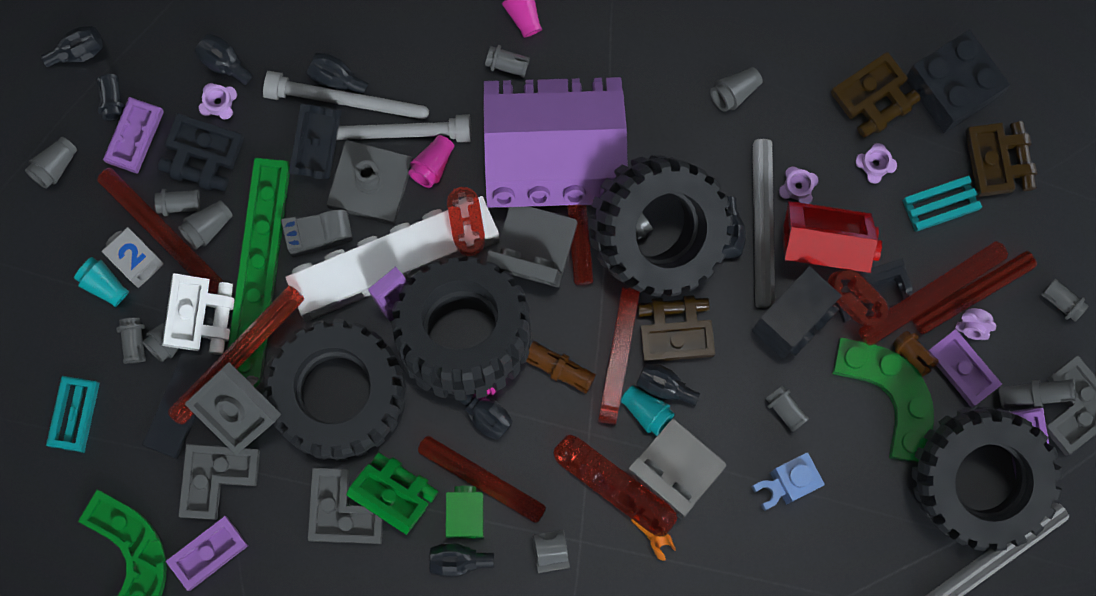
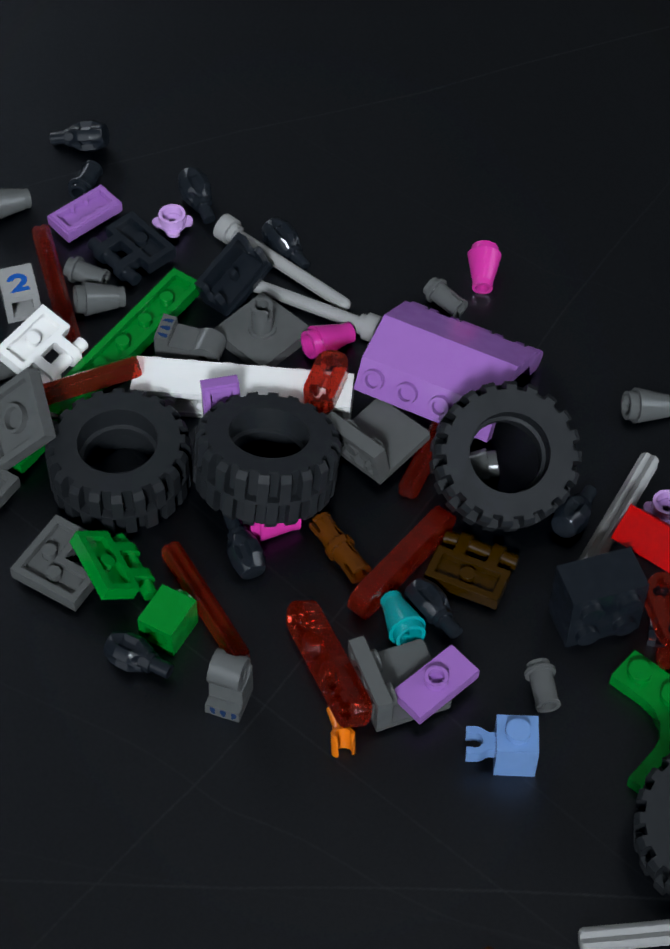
camera: 30 degrees right, 25 degrees down
none -> medium lavender plate [394,644,480,725]

